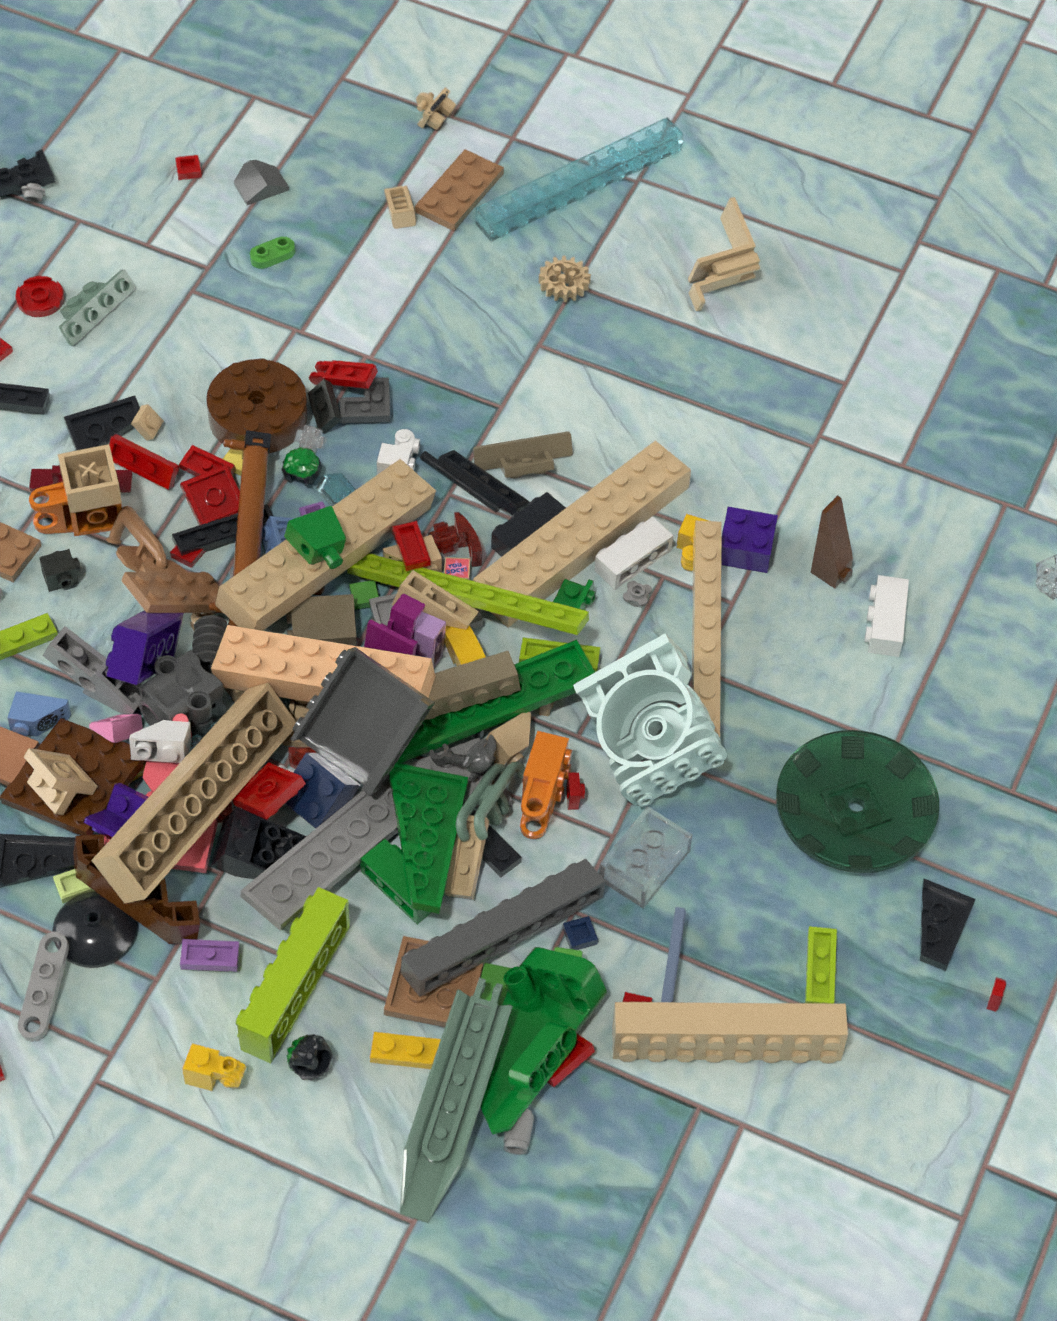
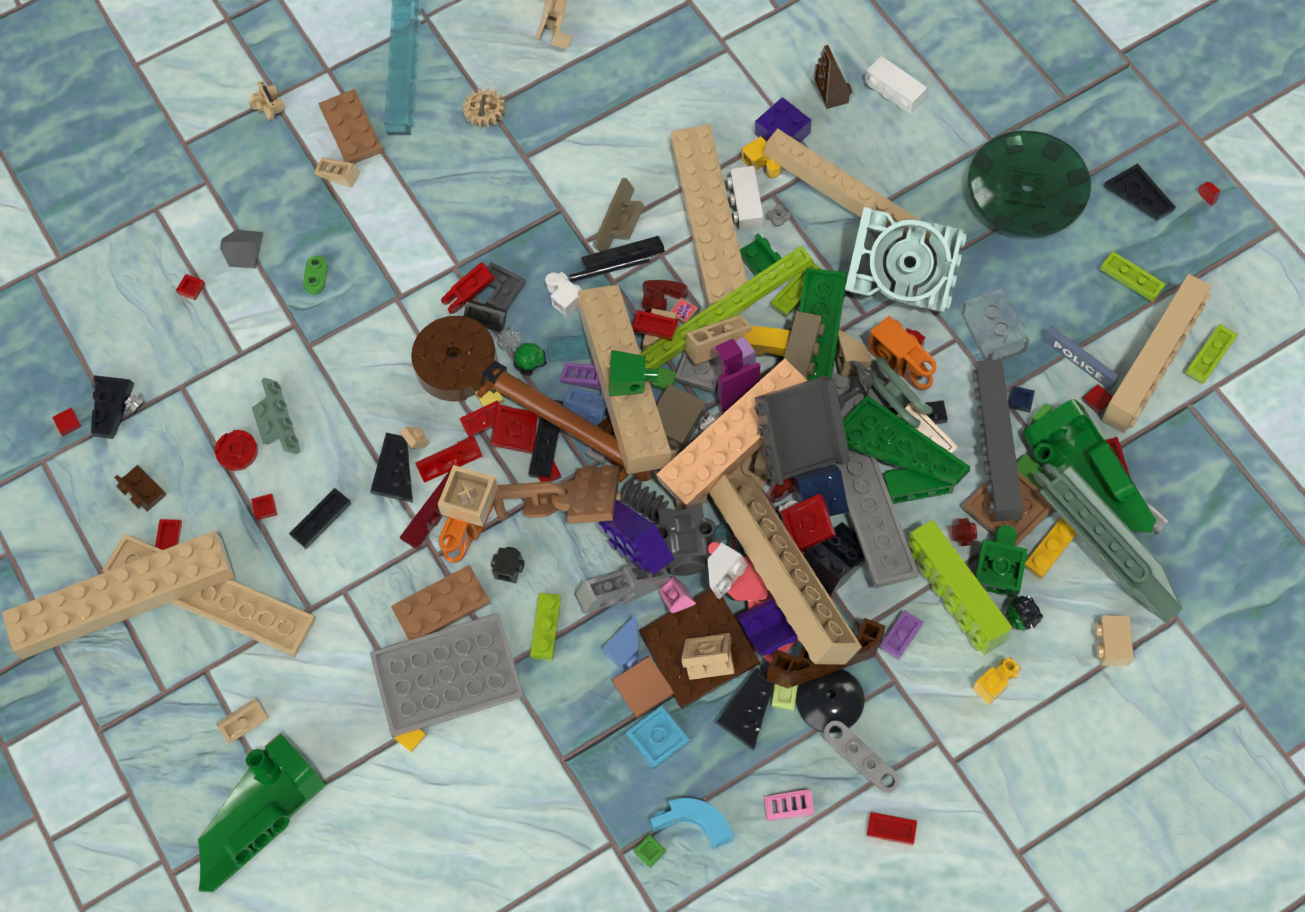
camera: 50 degrees left, 10 degrees up
black brick [491,492,566,557] -> none
none -> clear red gear [952,518,977,546]
none -> green brick [974,525,1028,597]
none -> tan brick [1095,615,1134,666]
none -> lime plate [1185,324,1238,384]

